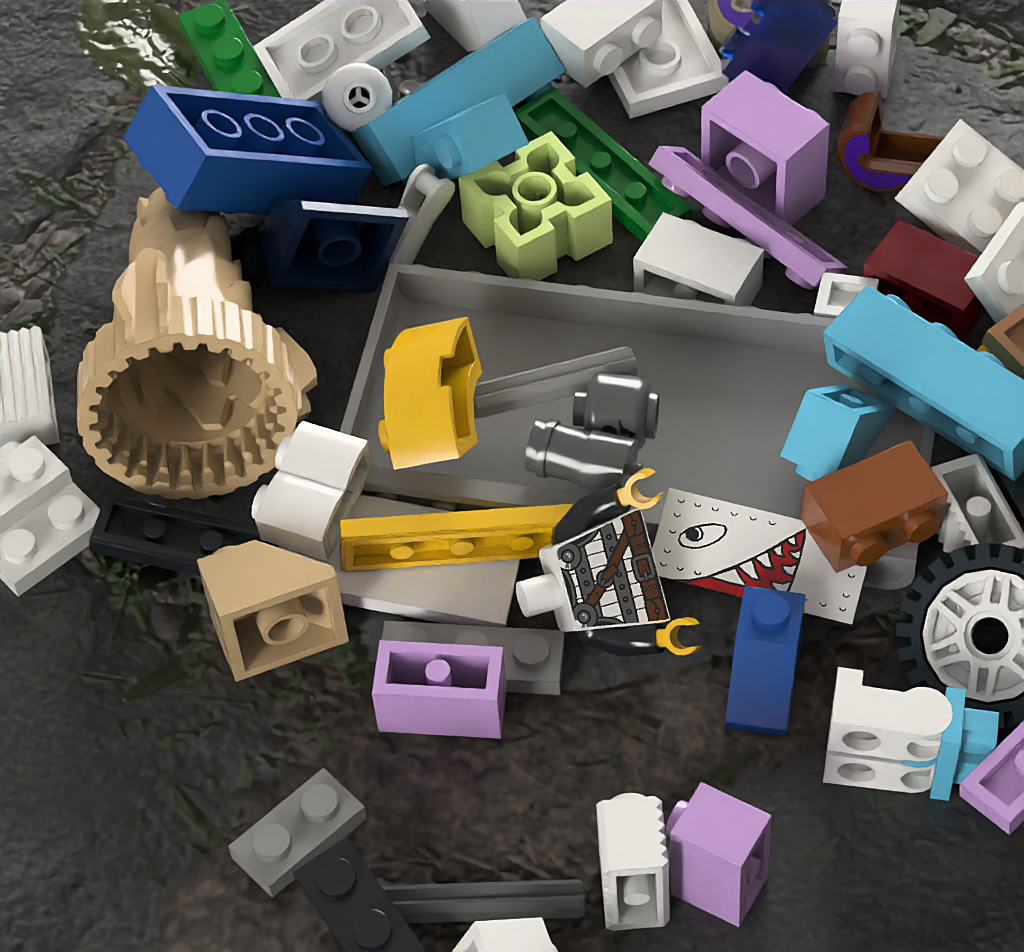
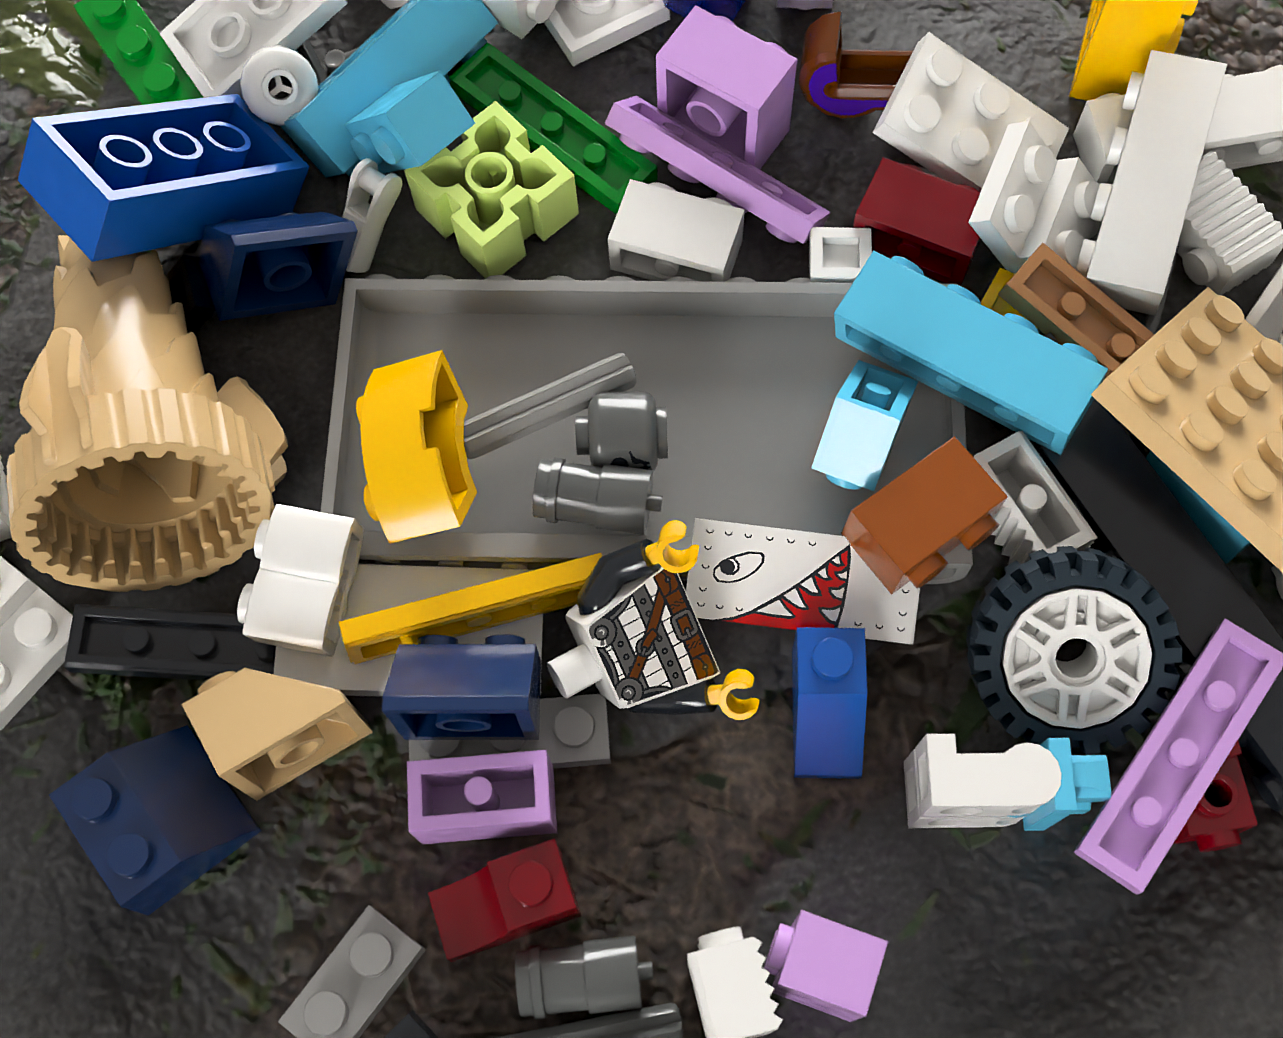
camera: 10 degrees left, 15 degrees up
none -> dark blue slope [49,725,262,916]
none -> dark blue slope [382,635,541,740]
none -> dark red arch [428,839,582,962]
none -> dark grey piece [515,936,654,1019]

